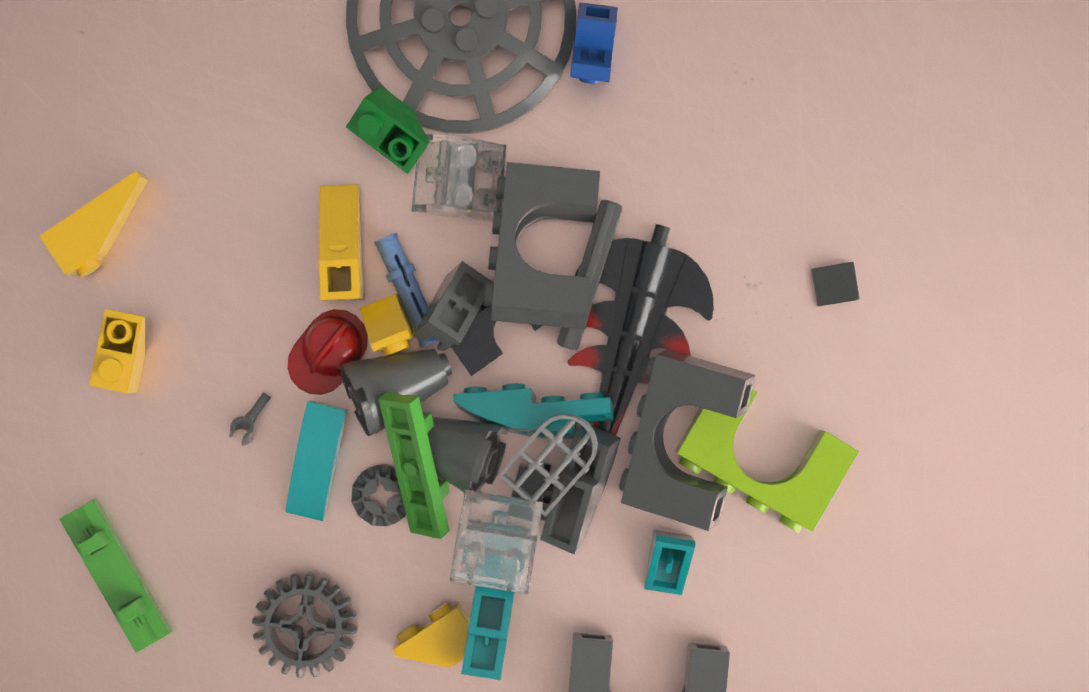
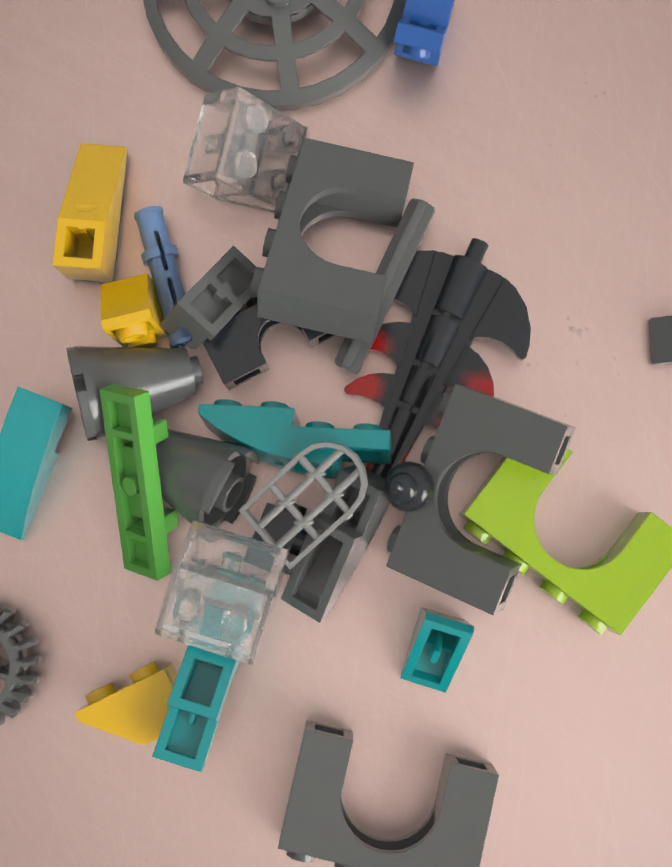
camera: 10 degrees right, 5 degrees down
red piece [287,309,368,395] -> none
green slope [346,86,430,174] -> none
dark grey gear [351,465,406,526] -> none
none -> black plate [385,461,434,512]

